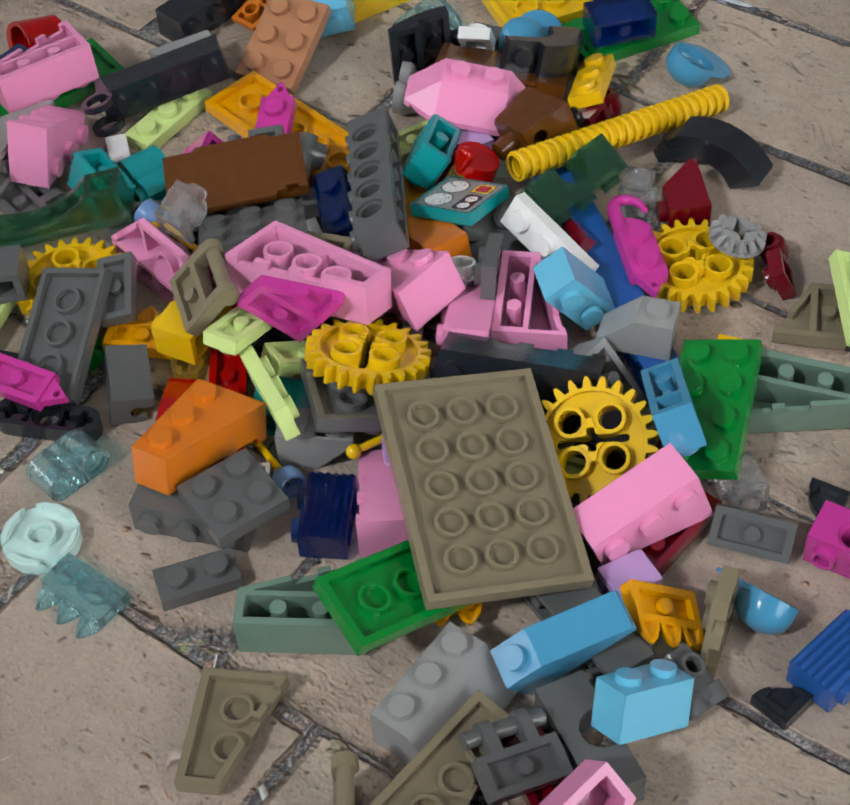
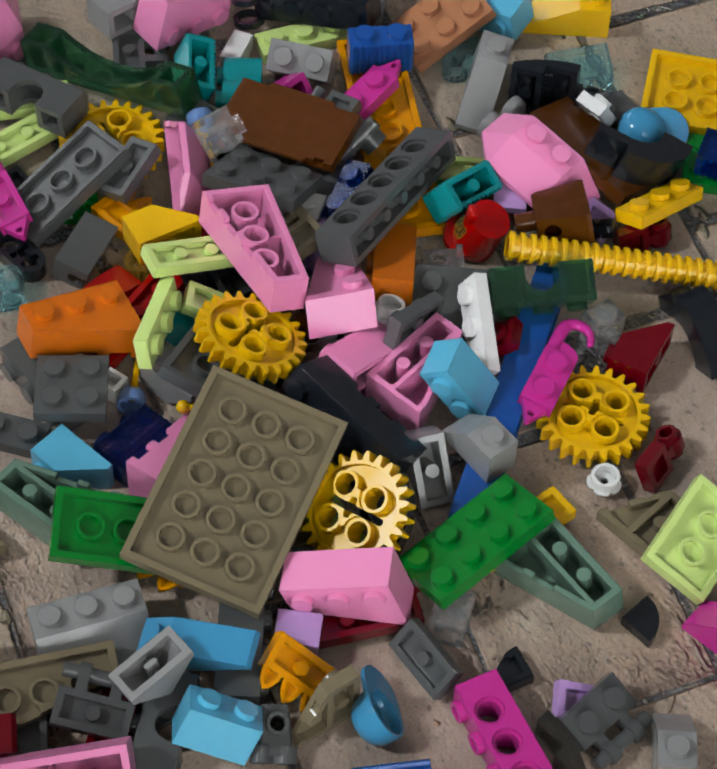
camera: 30 degrees right, 5 degrees up
dark tan plate [169,238,240,337] -> none
dark pink wing [237,274,345,342] -> none
tile [410,176,509,227] -> none
dark azure slope [640,358,707,457] -> none
light grey gear [708,213,767,258] -> none
none -> medium azure slope [30,424,115,489]
none -> light grey slope [108,625,194,705]
none -> light grey brick [265,38,339,85]
none -> blue brick [346,23,414,75]
none -> clear light blue beam [441,37,481,83]
none -> light grey slope [454,30,514,134]
none -> white plate [586,463,622,497]

